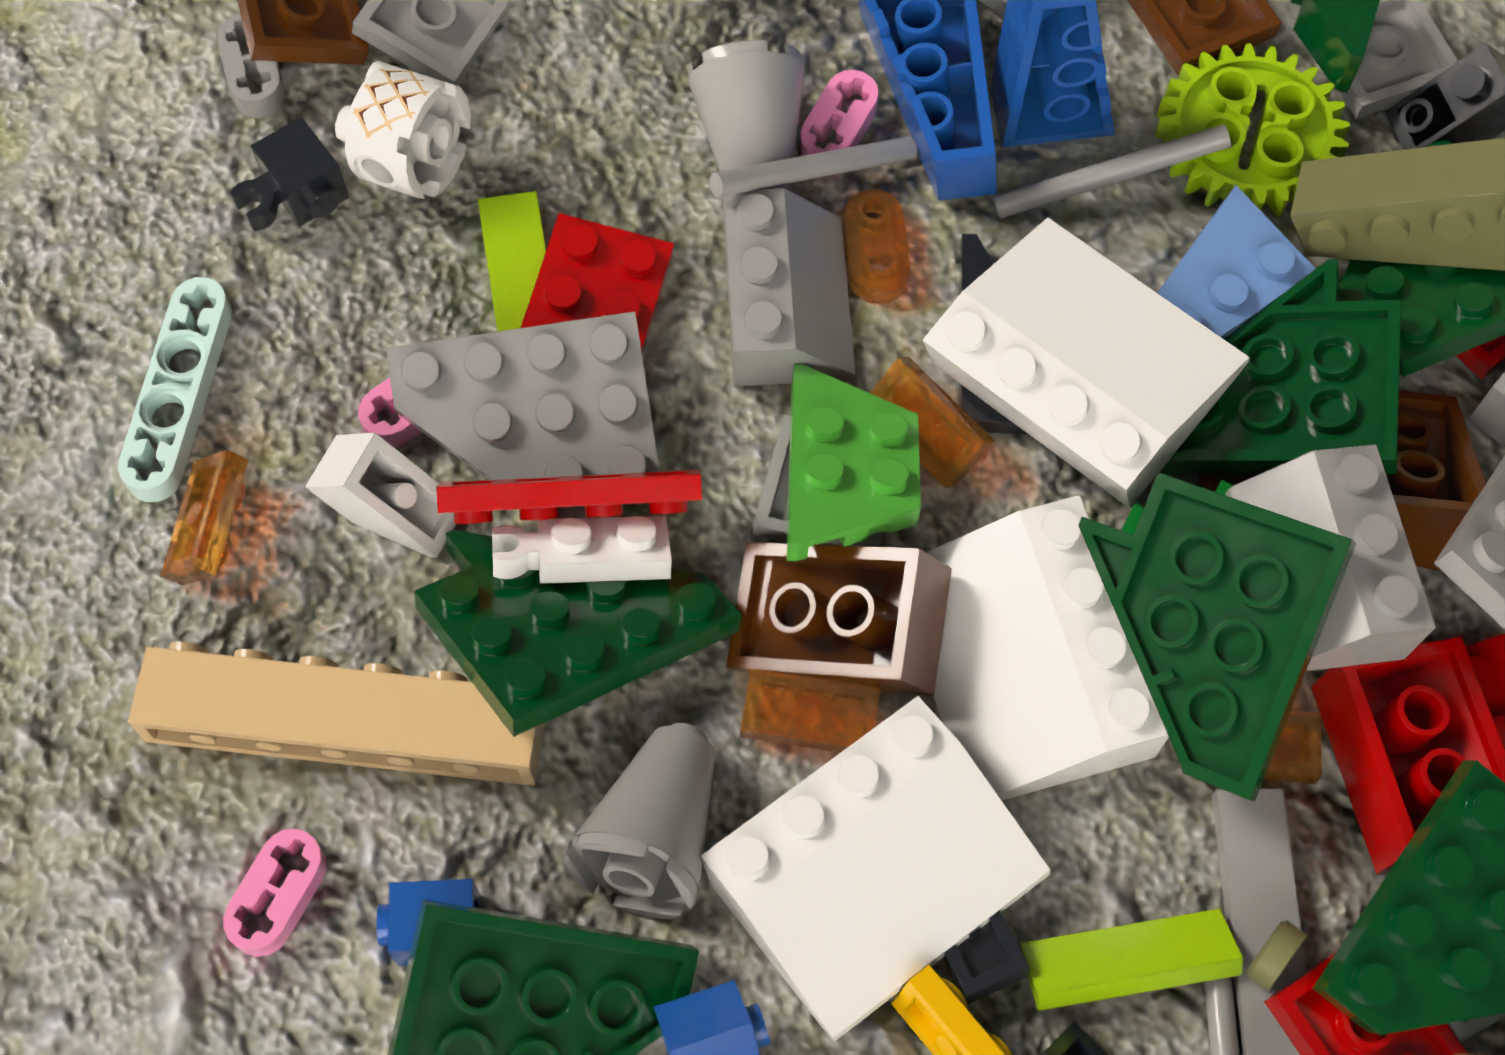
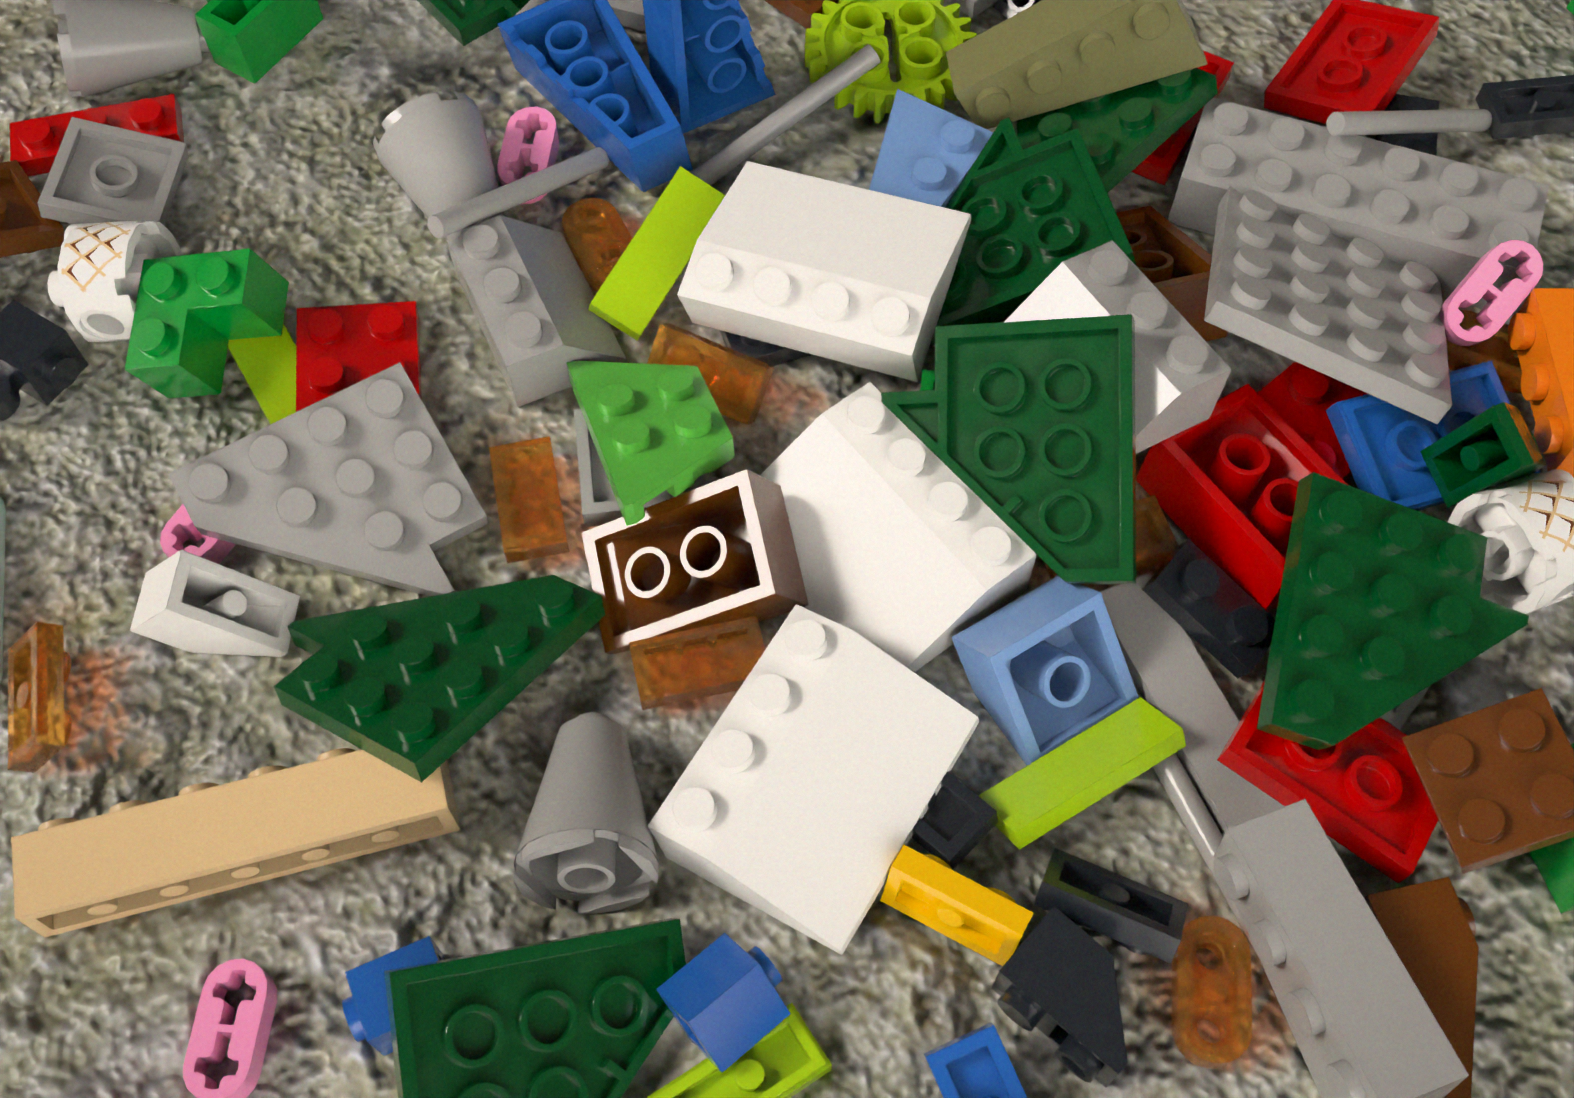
camera: 20 degrees left, 5 degrees down
red plate [436,470,702,524] -> none
white plate [492,516,672,583] -> none
olive tile [1246,920,1308,992] -> none
none -> green brick [125,248,289,398]
none -> clear orange plate [489,436,570,564]
none -> lime tile [588,166,725,341]
none -> medium blue slope [951,576,1139,765]
none -> black plate [1142,539,1275,679]

